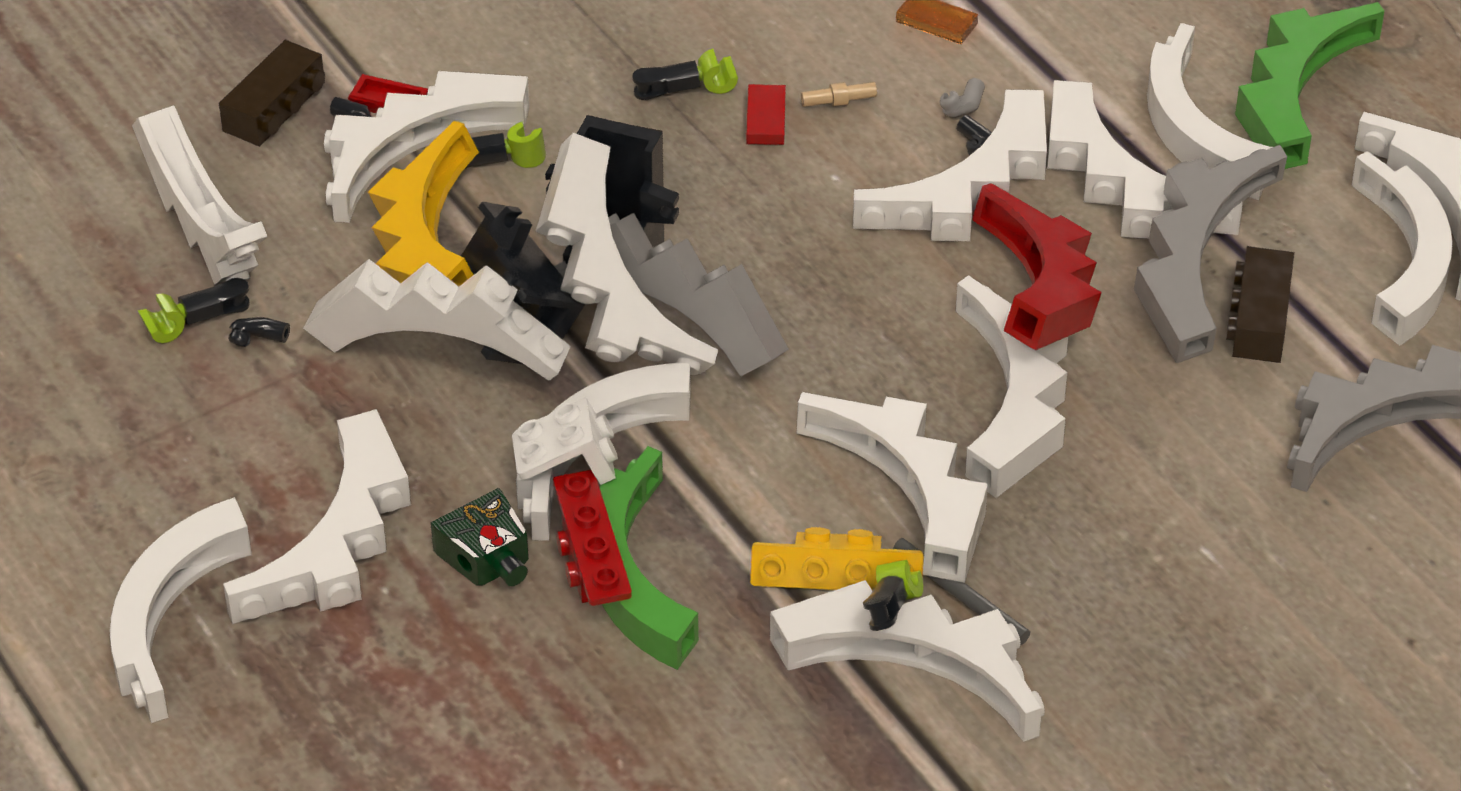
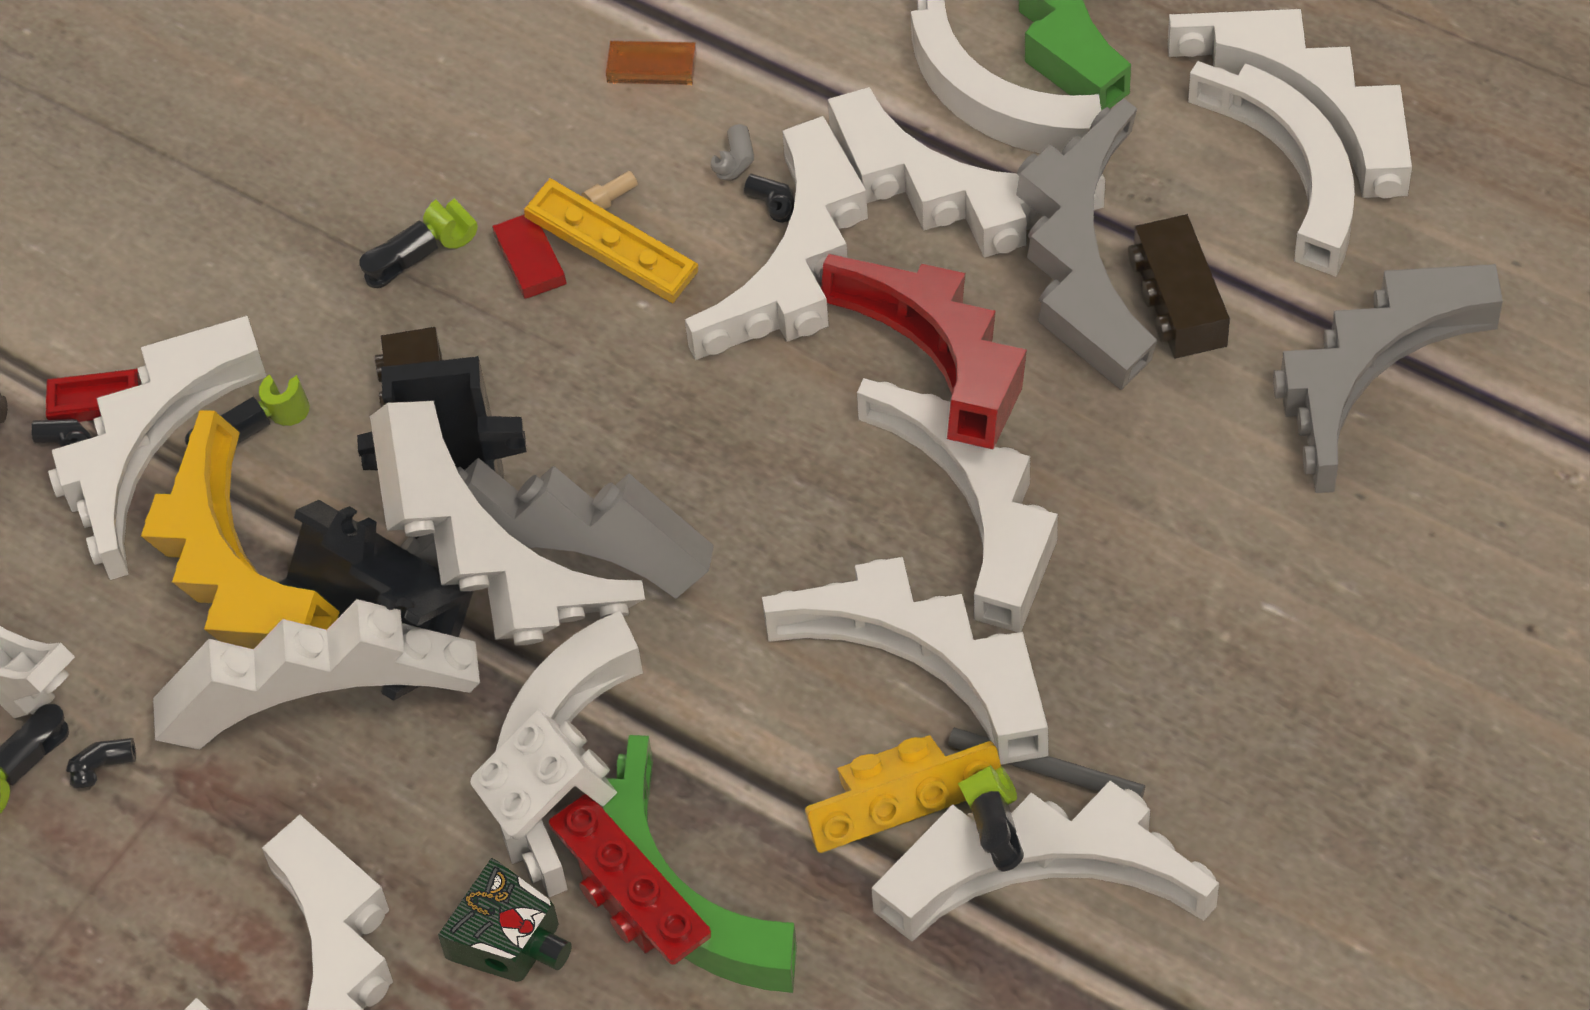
camera: 20 degrees left, 10 degrees up
none -> yellow tile [524,178,698,304]

